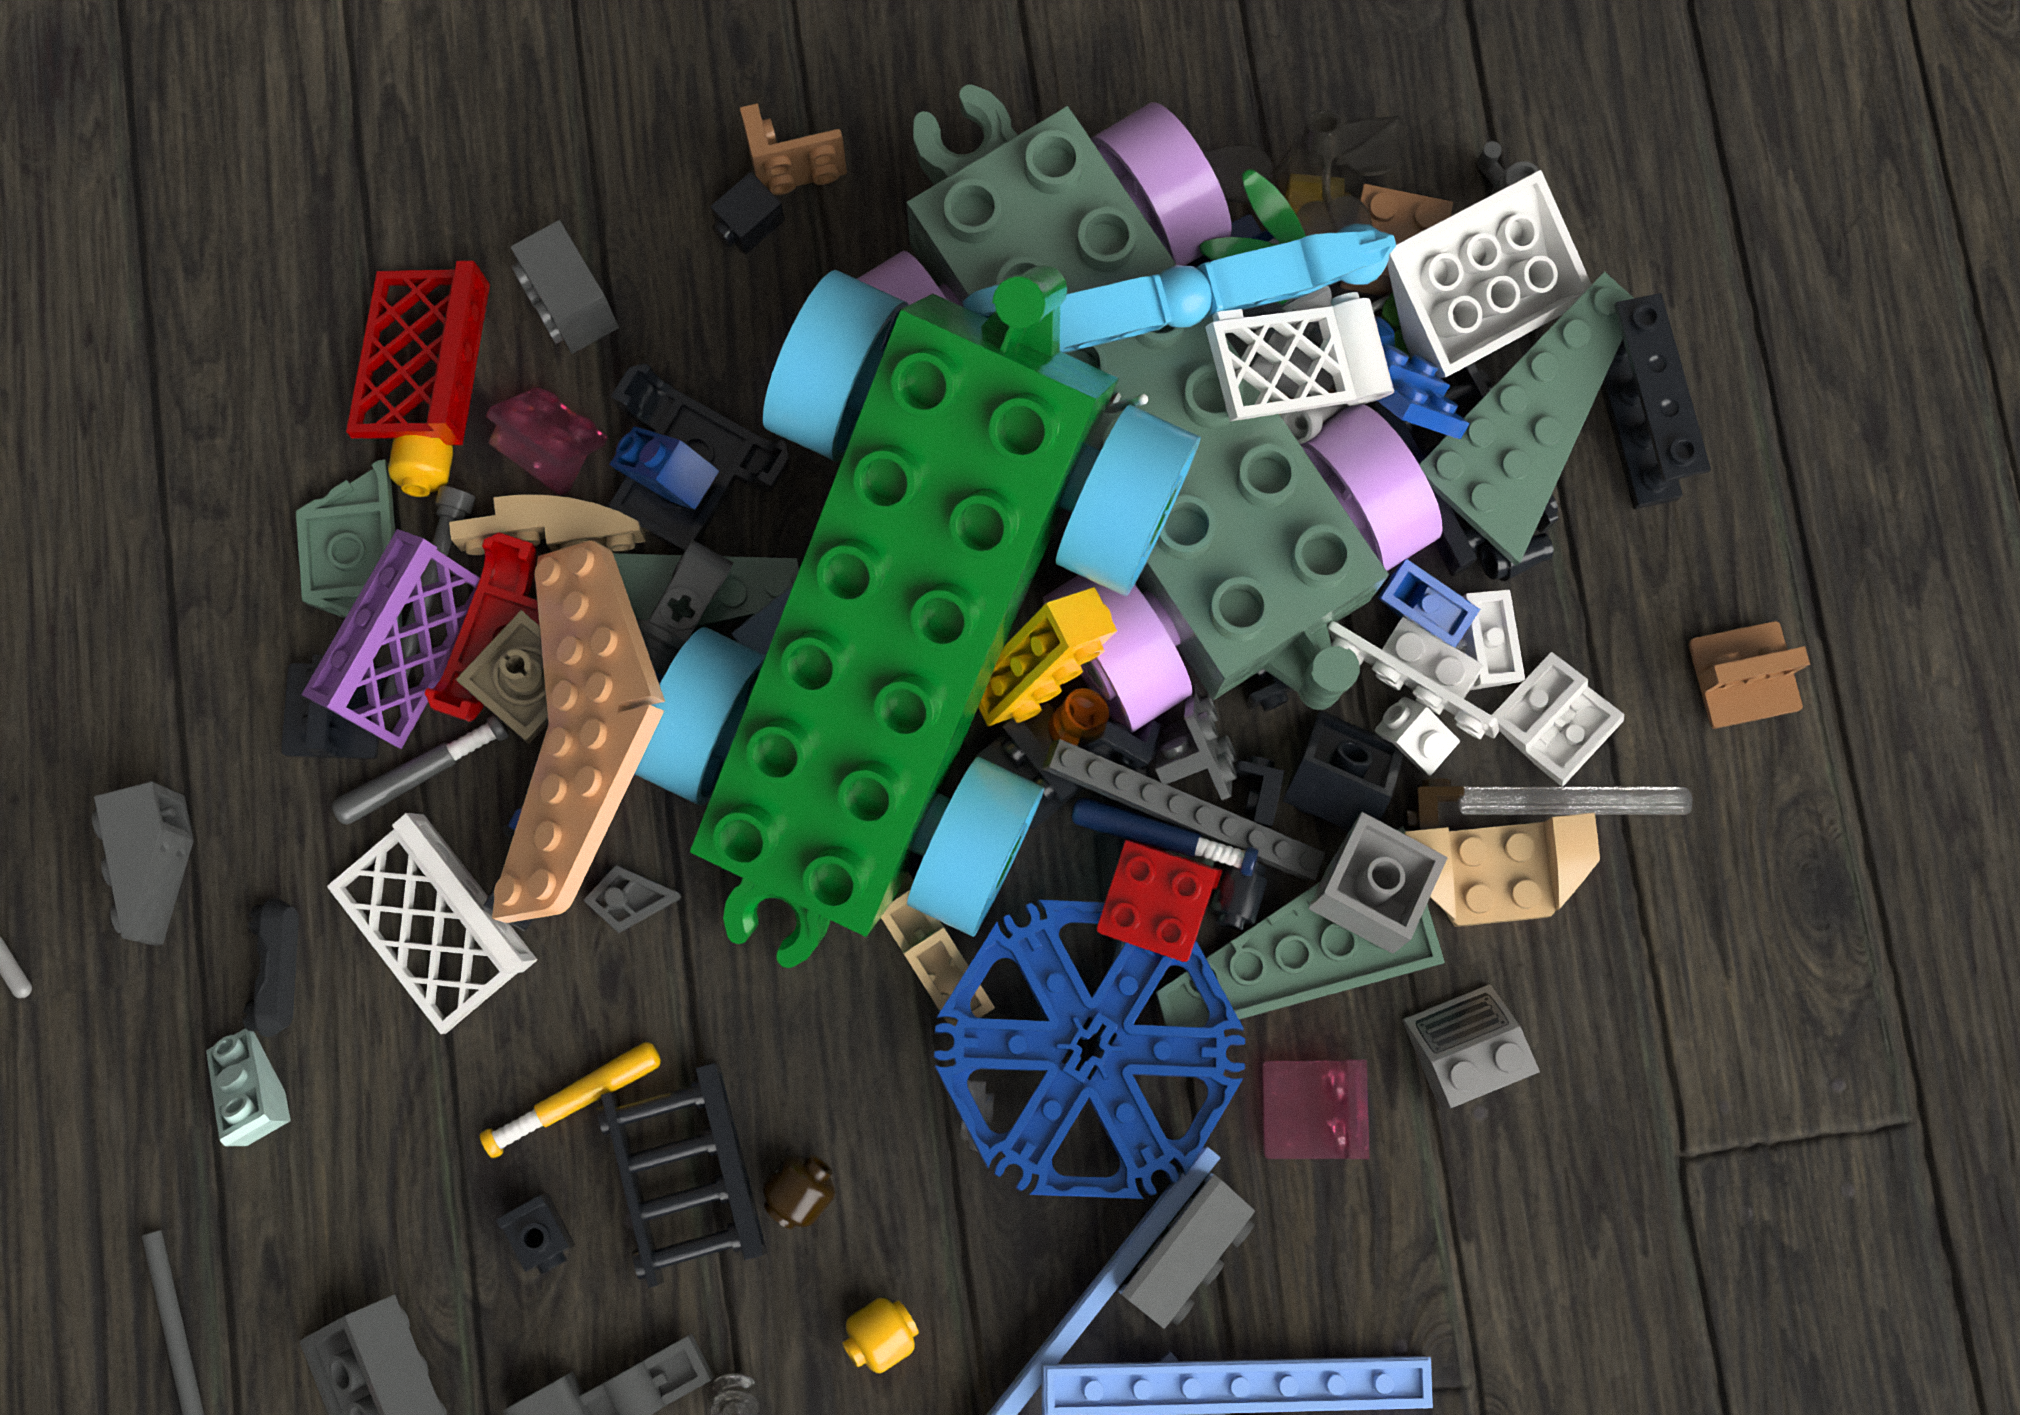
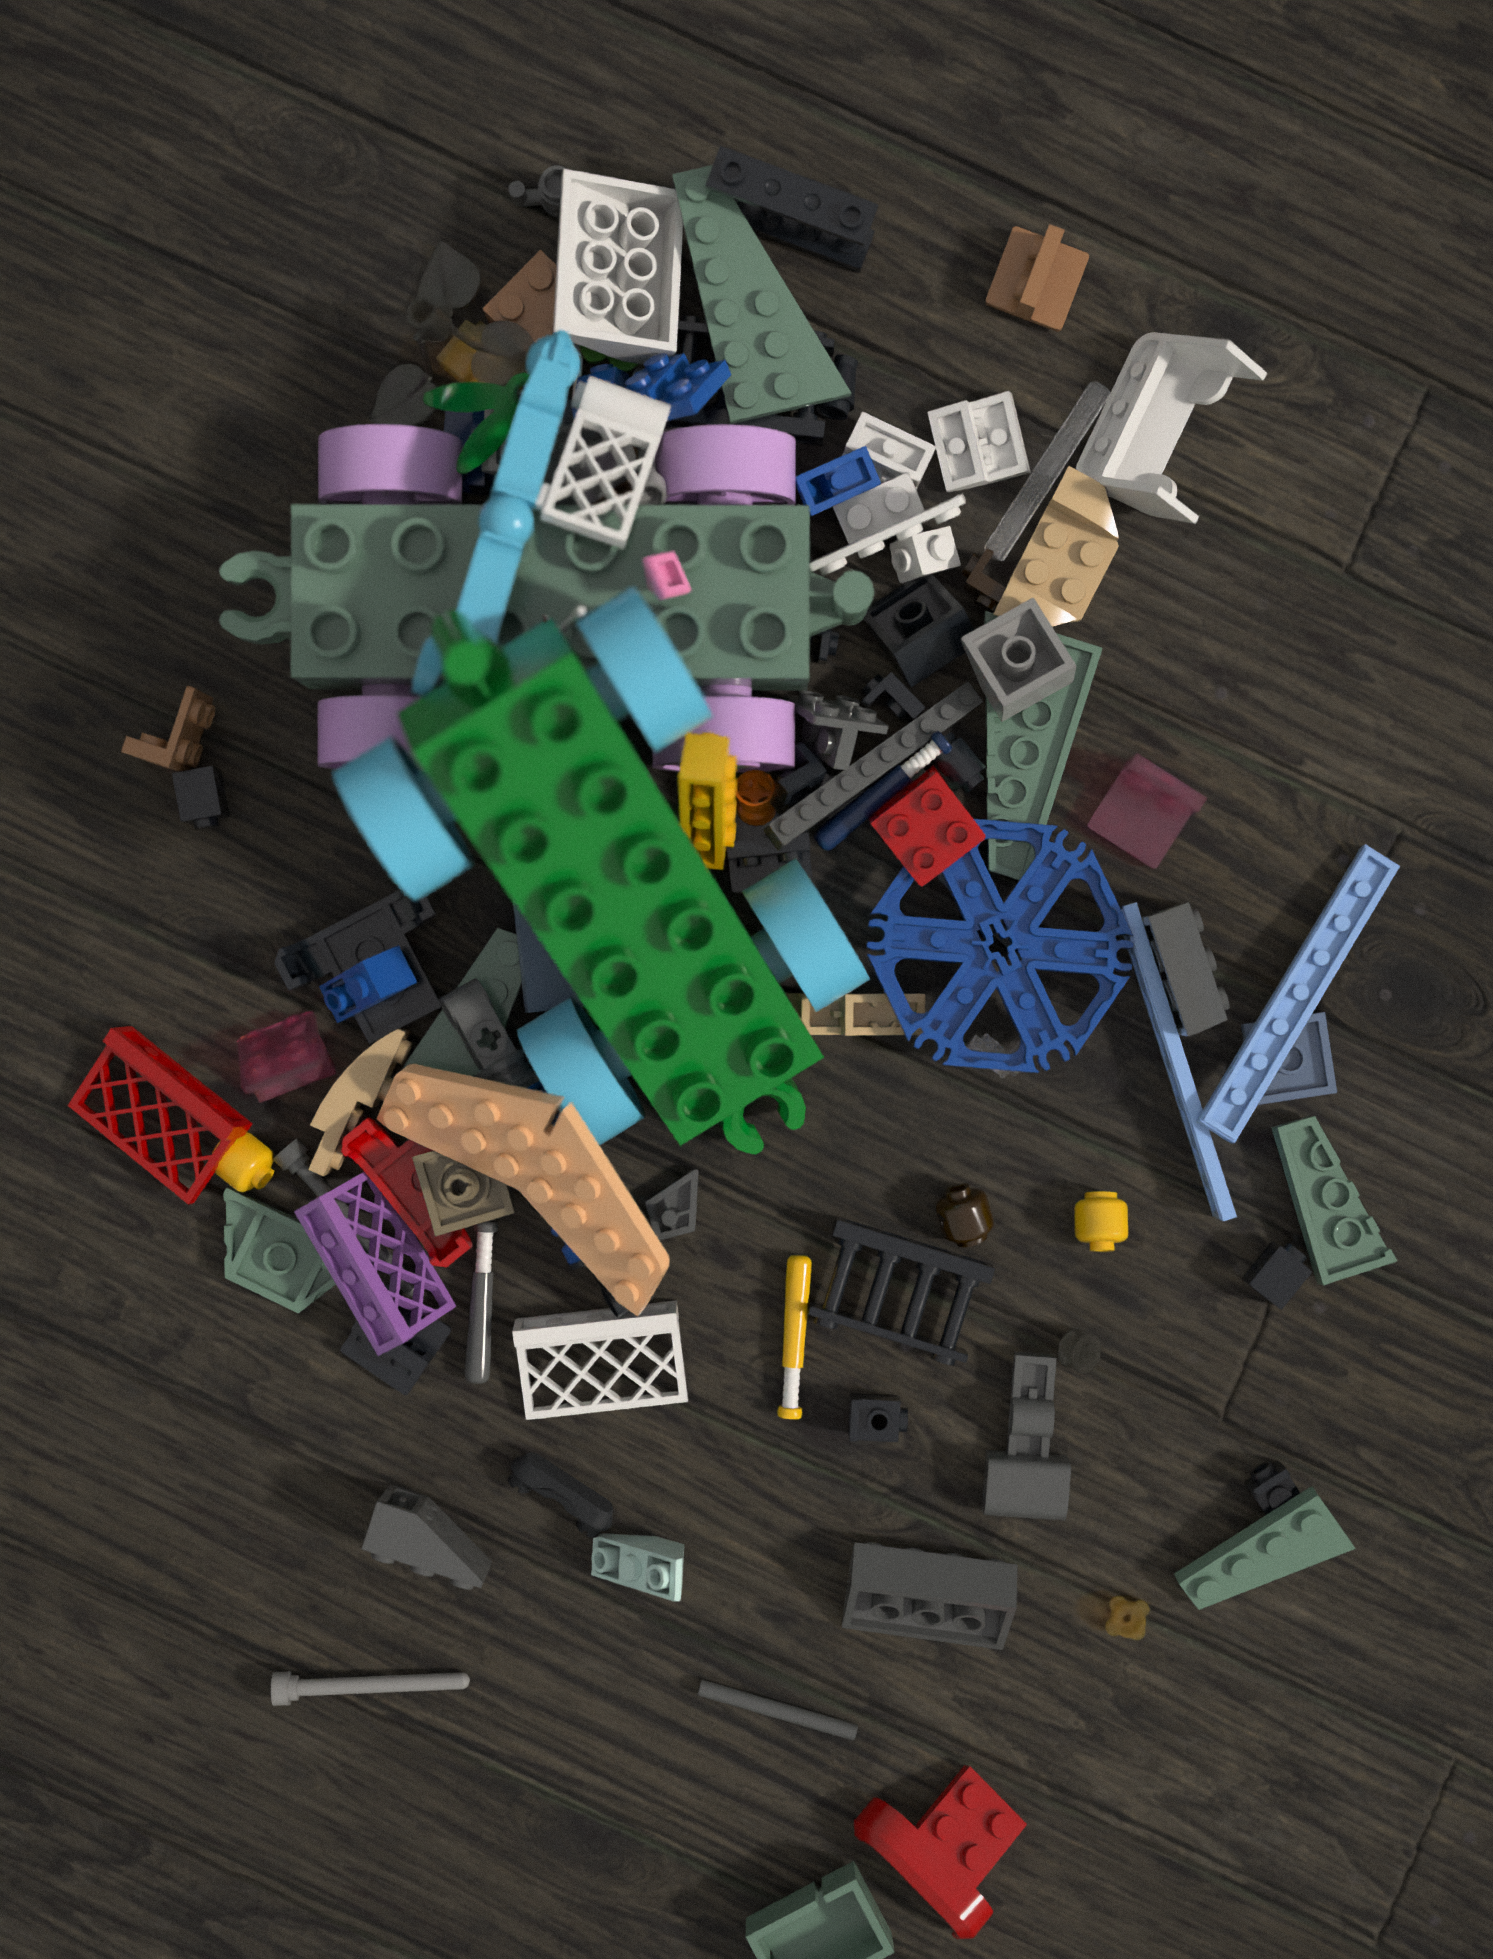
camera: 55 degrees left, 10 degrees up
dark grey brick [511,220,619,354] -> none
light grey slope [1402,984,1540,1109] -> none
none -> bright pink slope [642,551,691,600]
none -> white windscreen [1076,332,1267,524]

